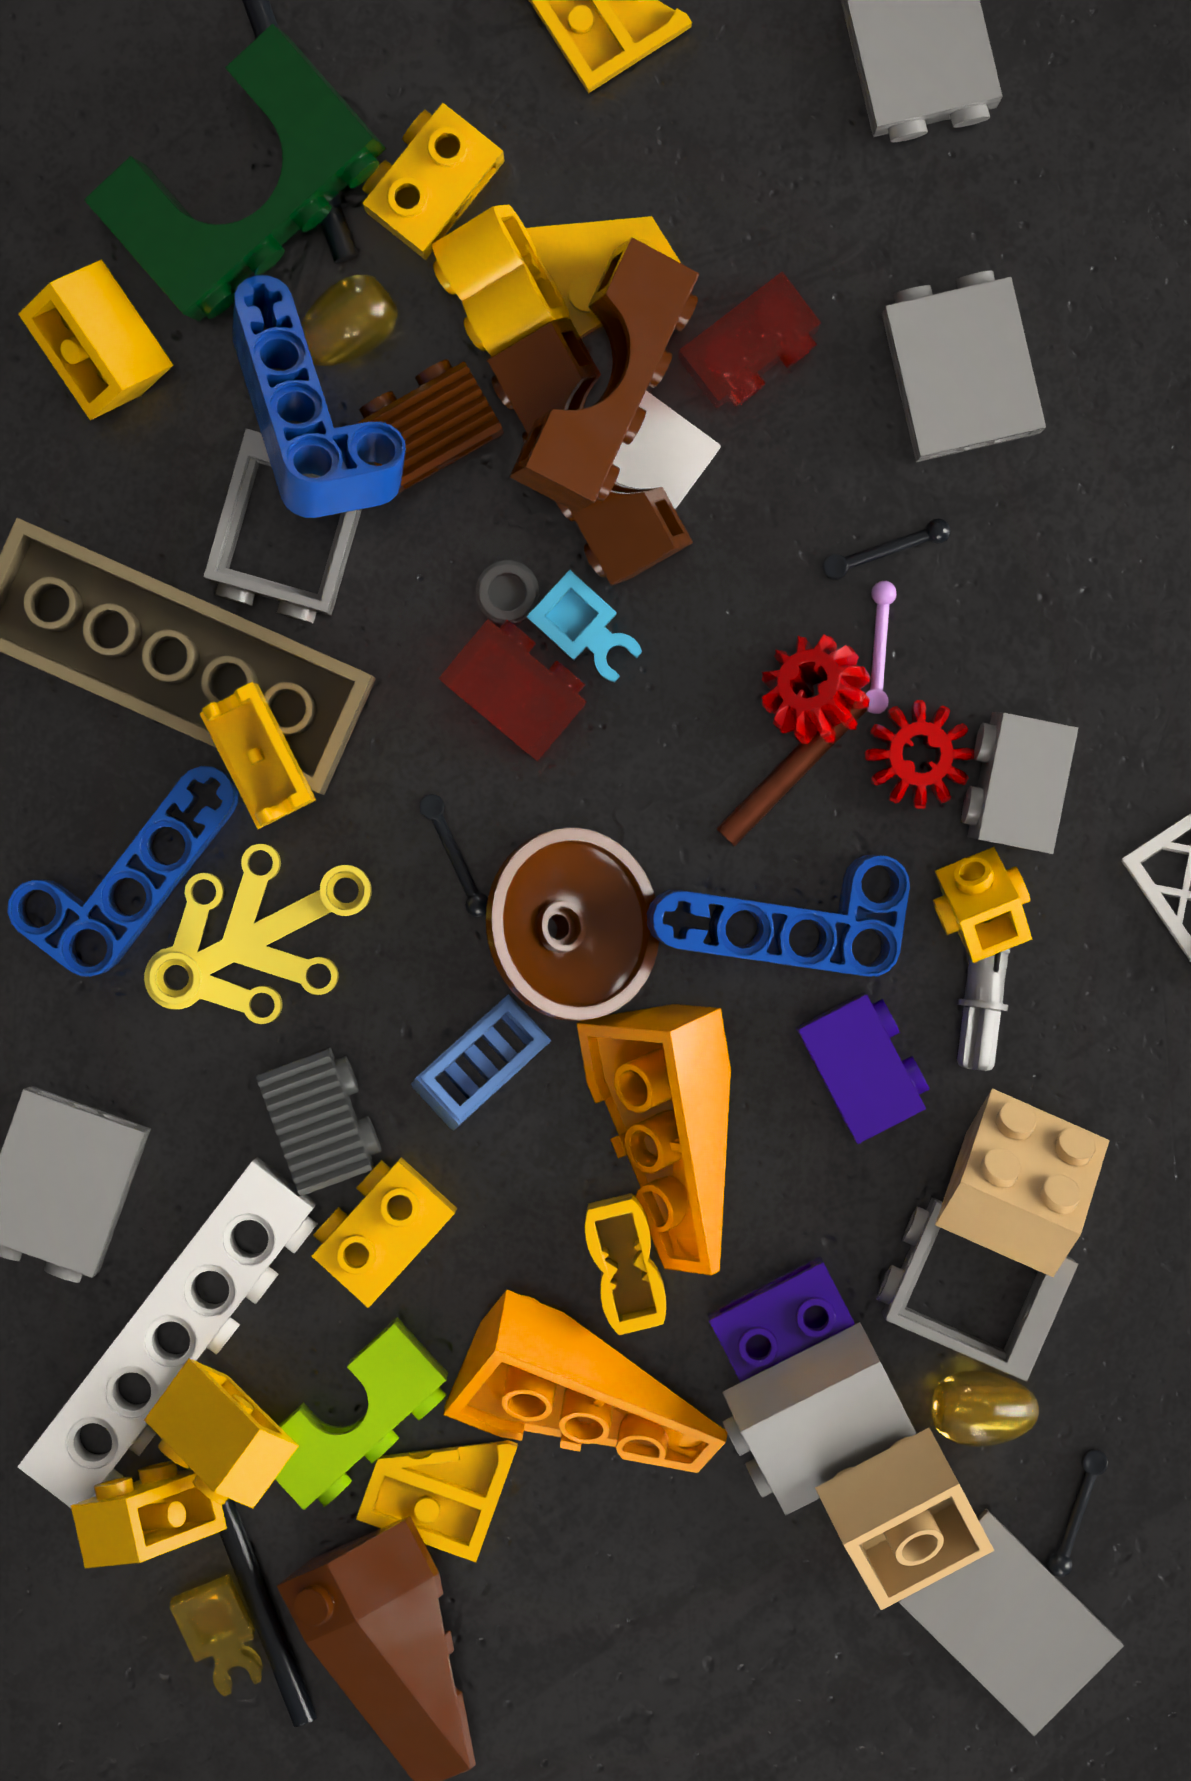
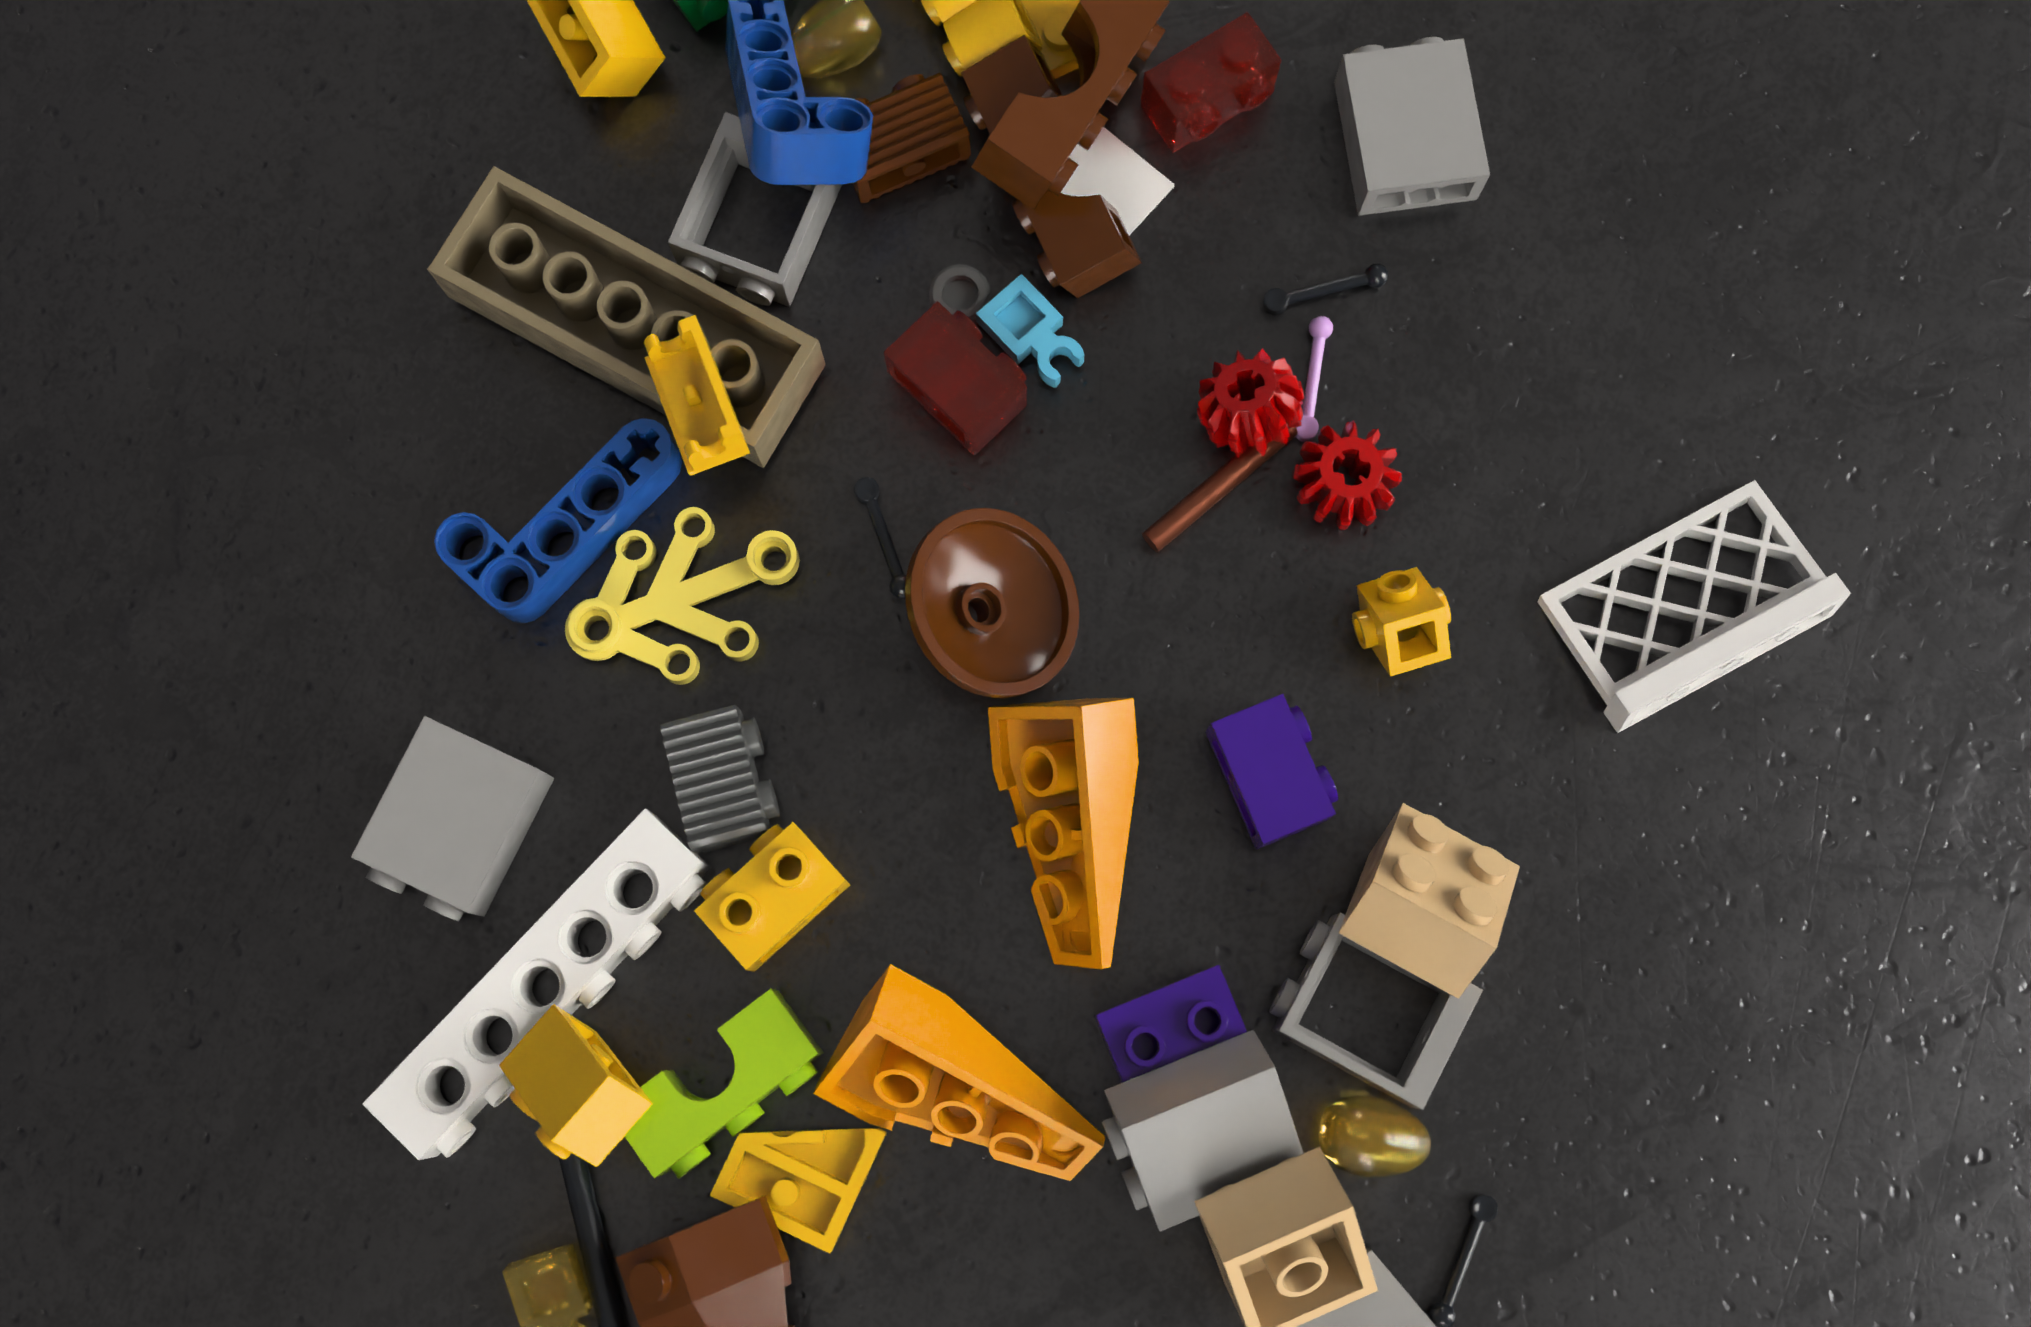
camera: 10 degrees right, 10 degrees down
yellow brick [71,1461,227,1568] -> none
medium blue slope [411,994,551,1131] -> none
yellow brick [585,1193,666,1335] -> none
blue beam [646,855,910,977] -> none
light grey axle [957,948,1011,1071] -> none
light grey brick [961,712,1078,854] -> none

